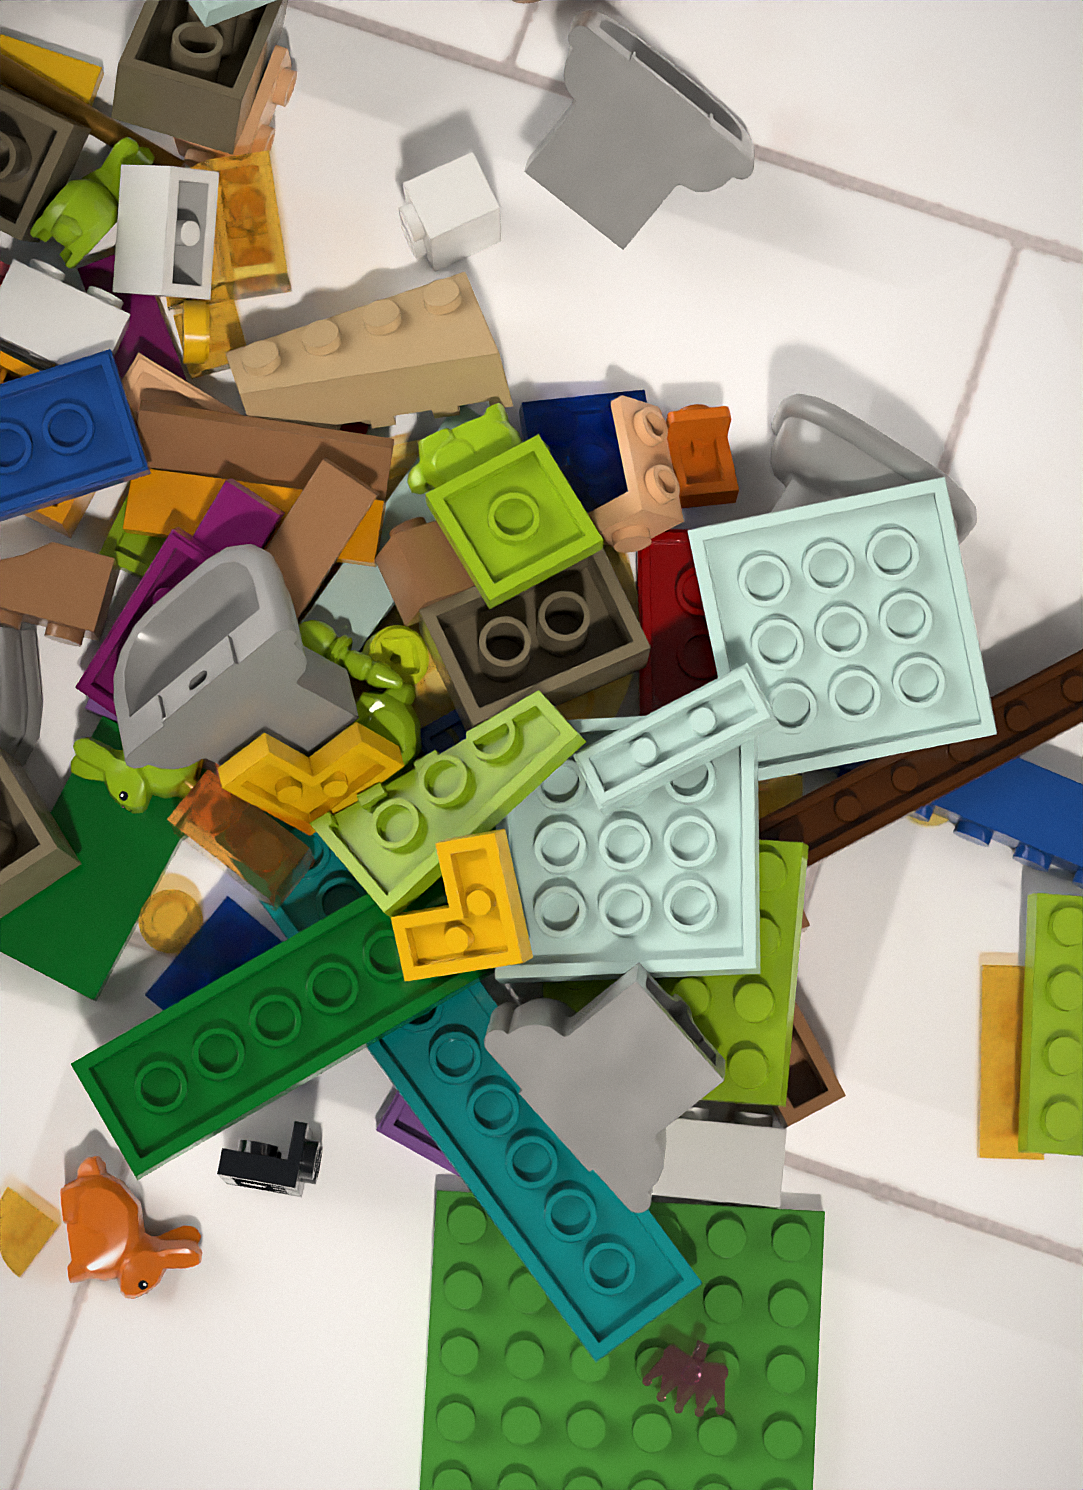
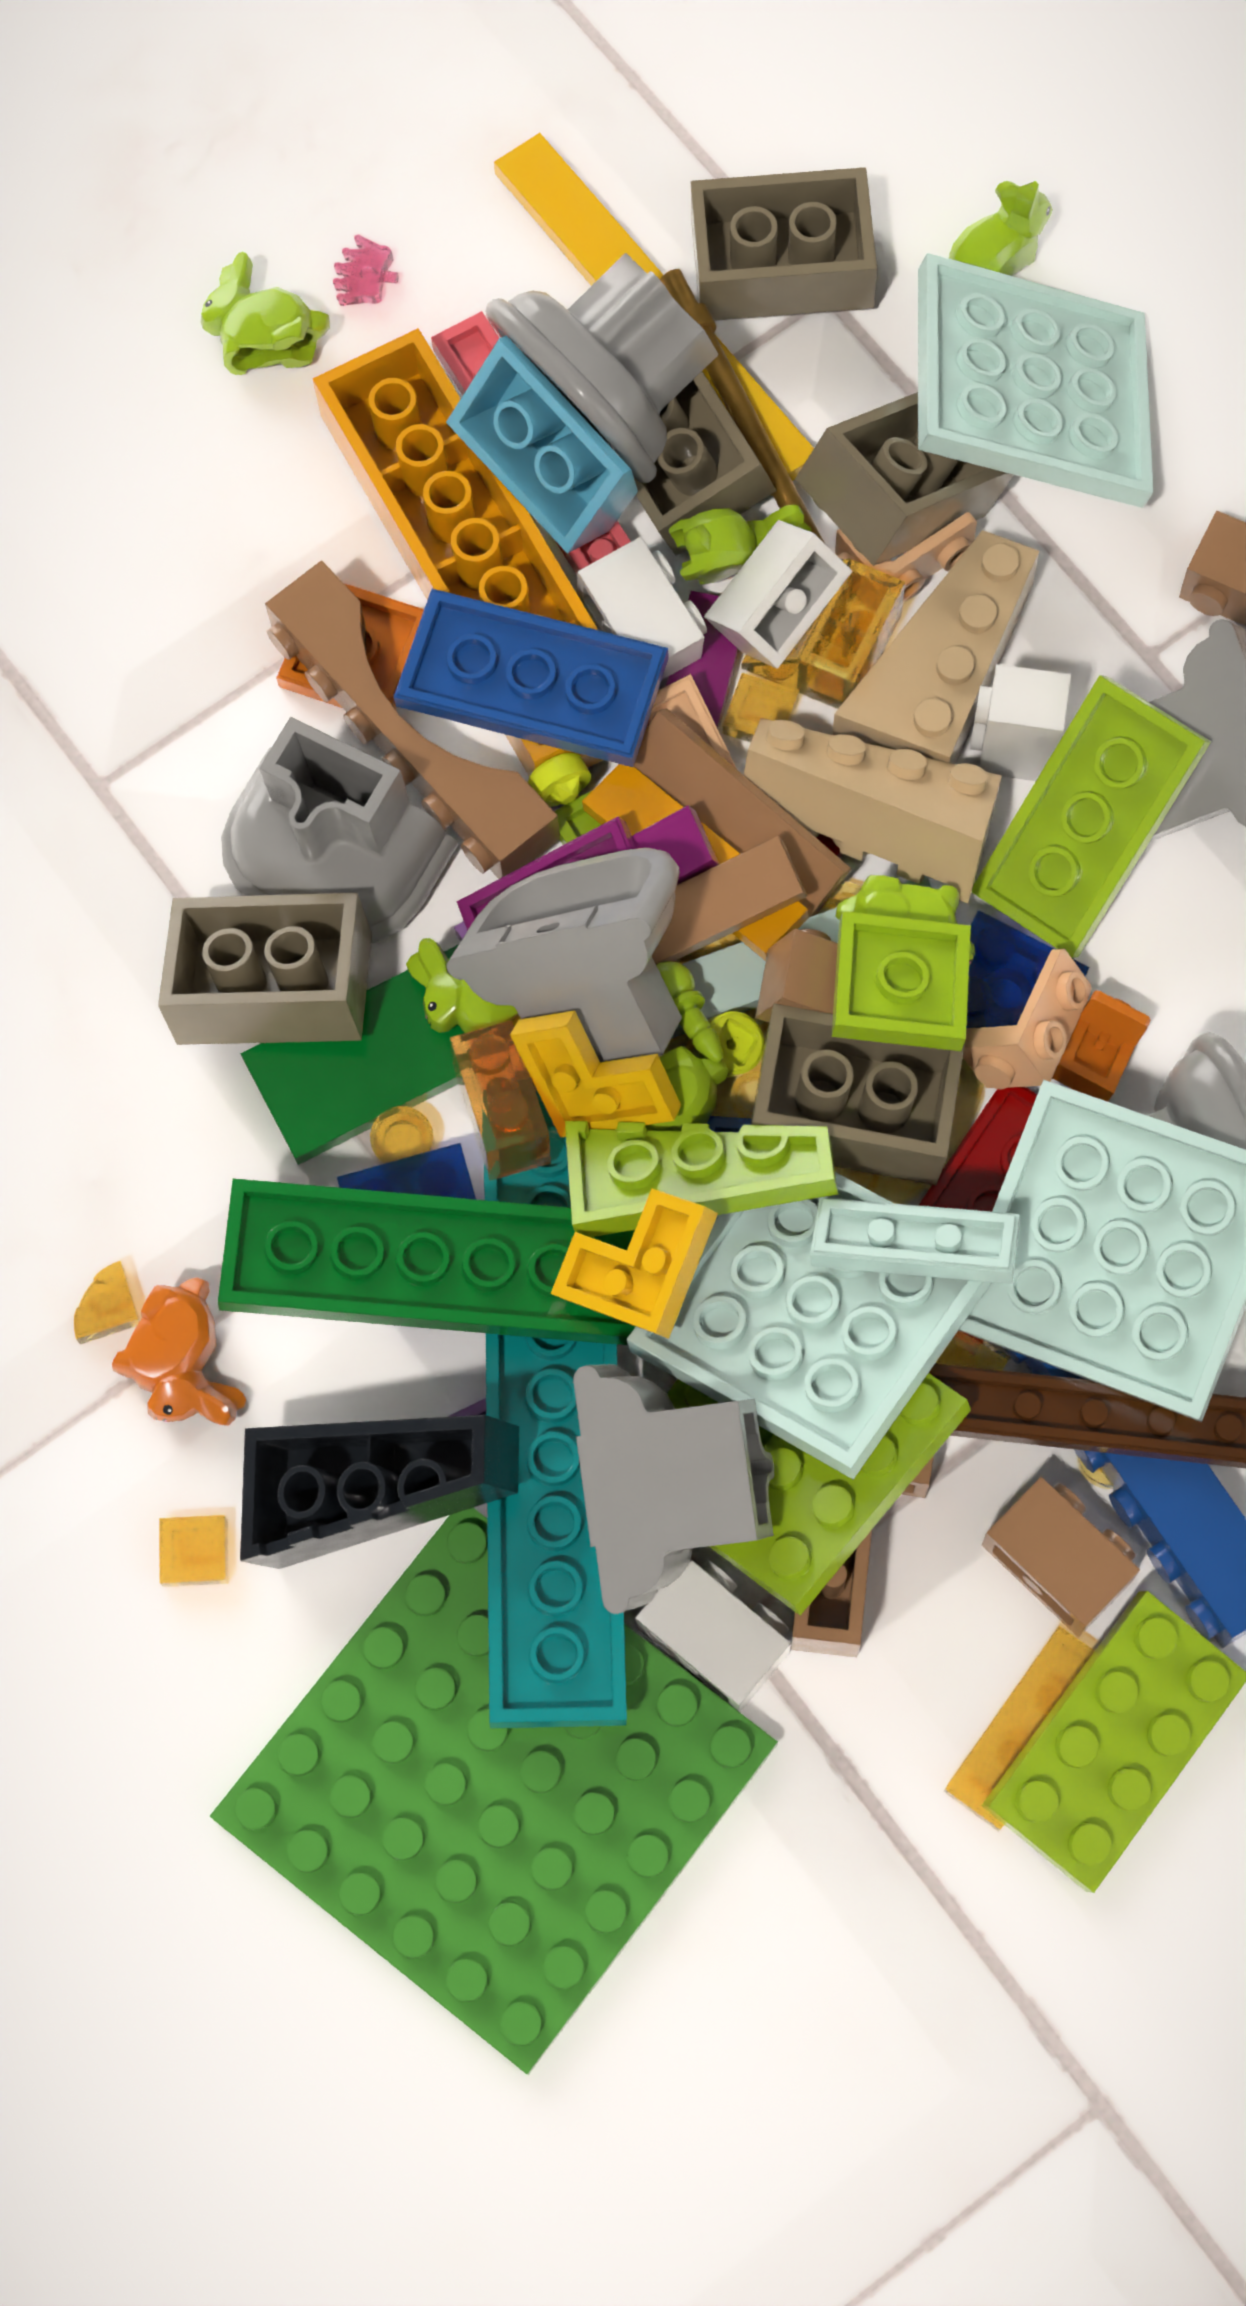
camera: 40 degrees right, 10 degrees down
yellow tile [182,300,210,364] -> none
black bracket [217,1121,323,1198] -> none
clear pink piece [642,1340,728,1417] -> none
none -> clear yellow tile [159,1515,229,1587]
none -> black wedge [240,1415,519,1569]
none -> neon yellow tile [527,753,591,807]
none -> tan wedge [832,530,1039,764]
none -> lime plate [972,675,1211,958]
none -> medium nougat brick [981,1477,1140,1638]

